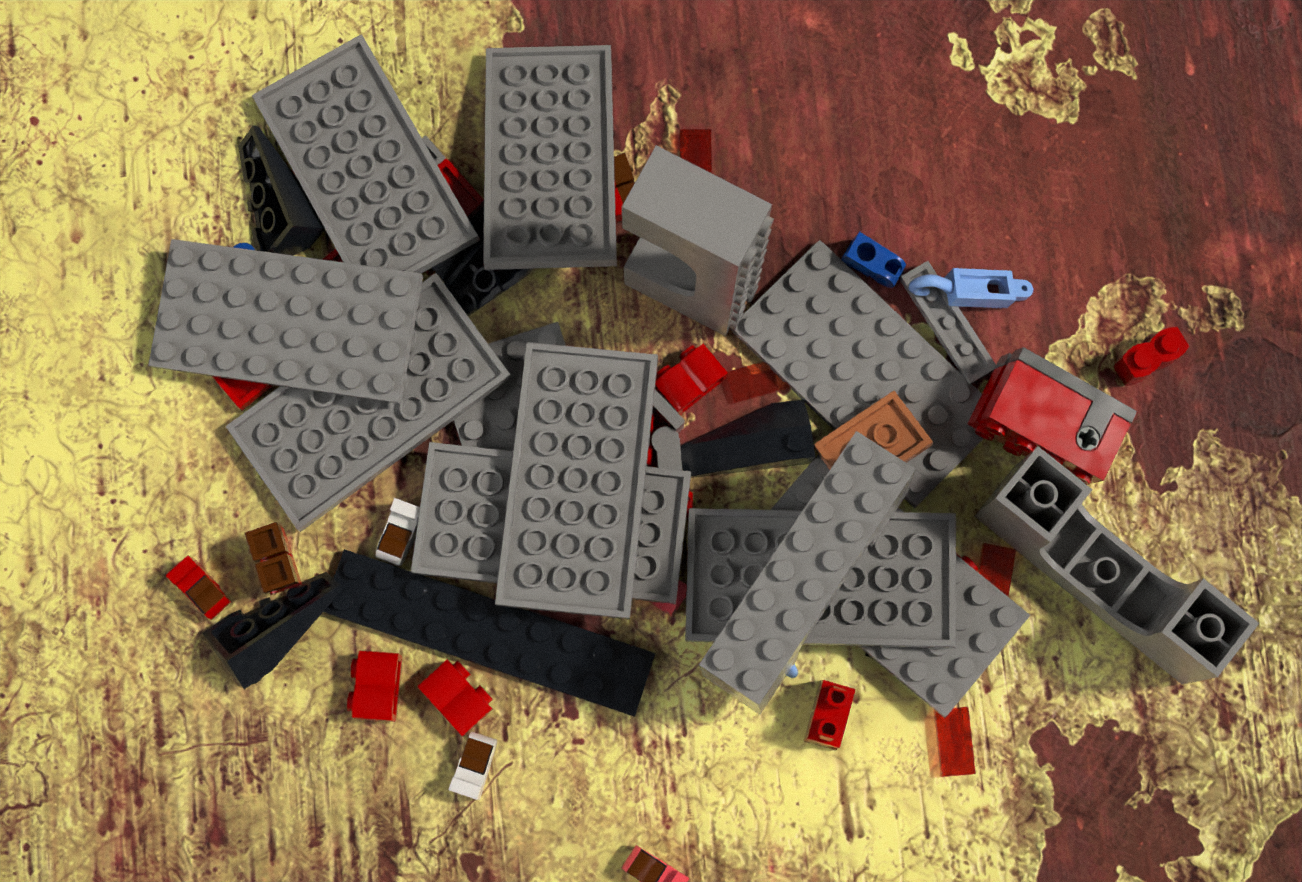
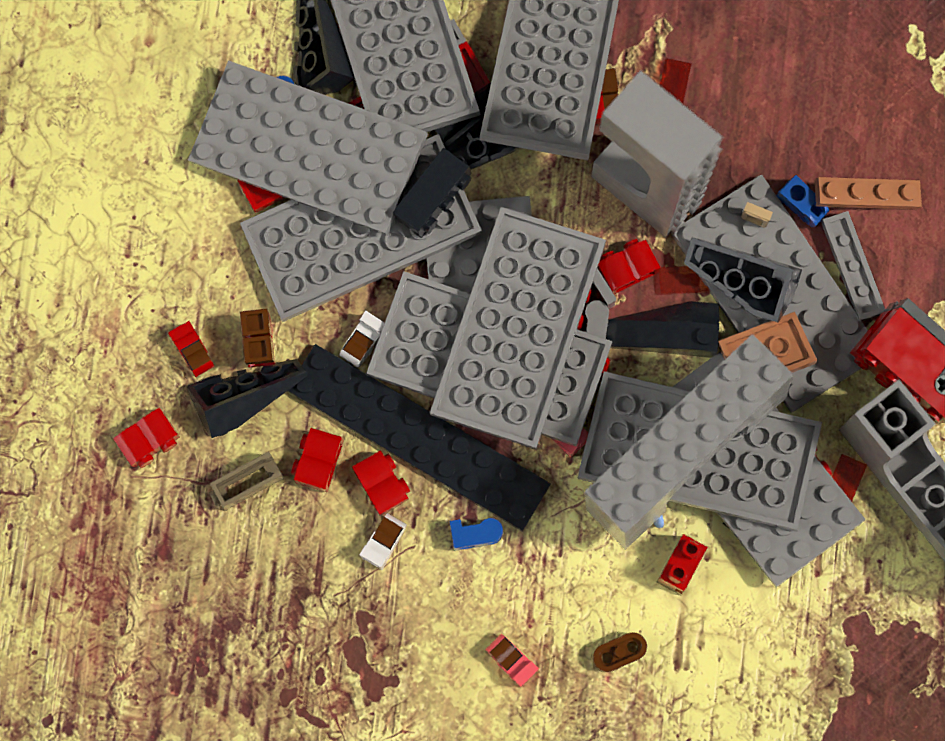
camera: 15 degrees right, 0 degrees up
light blue piece [908,268,1033,308] -> none
clear red tile [934,707,976,777] -> none
none -> red brick [113,408,180,468]
none -> dark tan window [209,451,284,511]
none -> black brick [393,148,472,238]
none -> blue leg [450,518,503,551]
none -> reddish brown plate [593,632,647,673]
none -> black wedge [684,237,802,323]
none -> tan tile [741,202,773,228]
none -> nougat plate [815,177,922,209]

